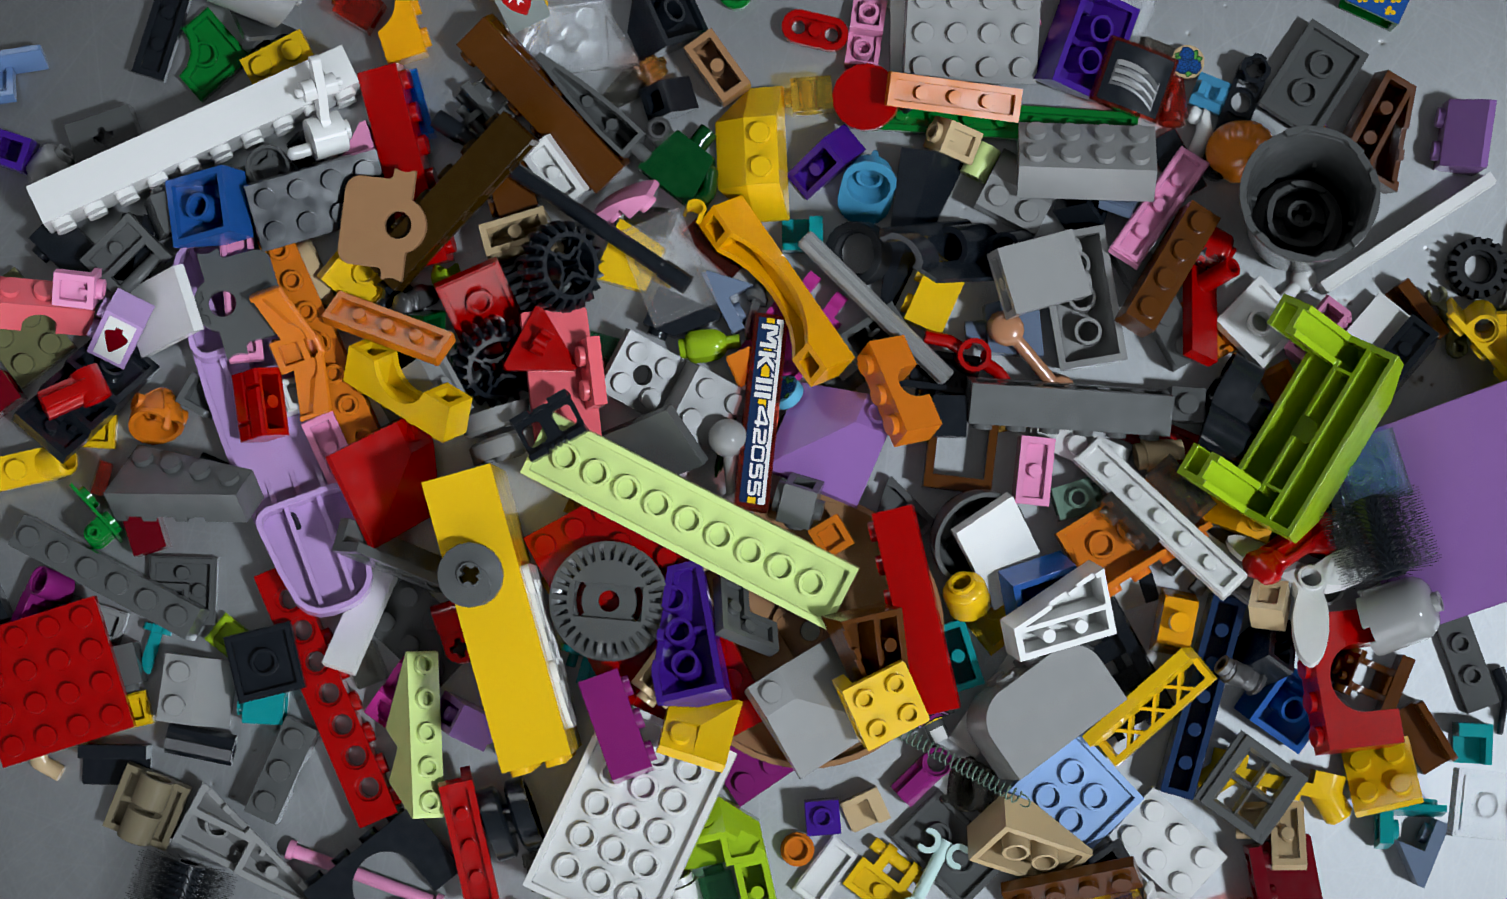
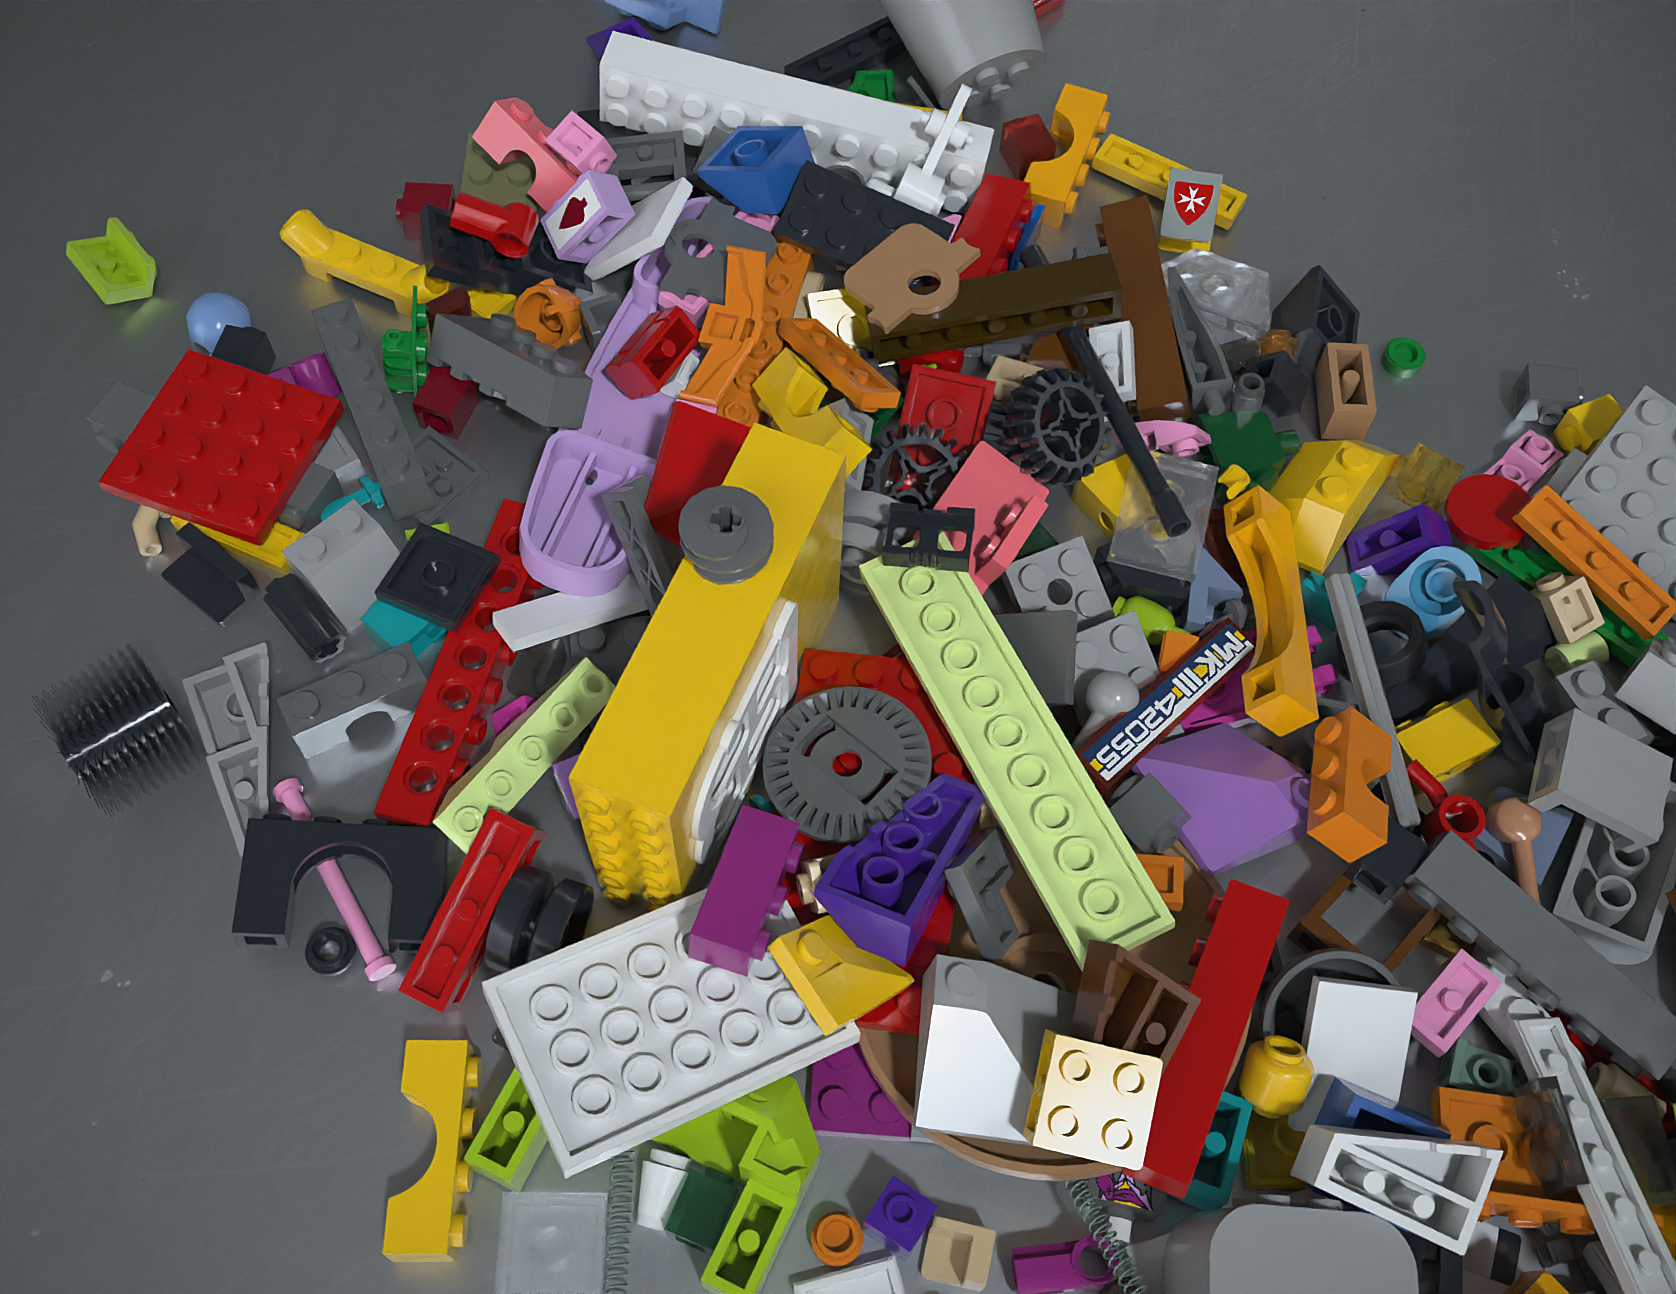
camera: 35 degrees right, 25 degrees down
dark tan plate [102,761,193,851] -> none
red piece [503,306,577,372] -> none
medium azure tile [775,375,804,410] -> none
red plate [782,9,848,52] -> none

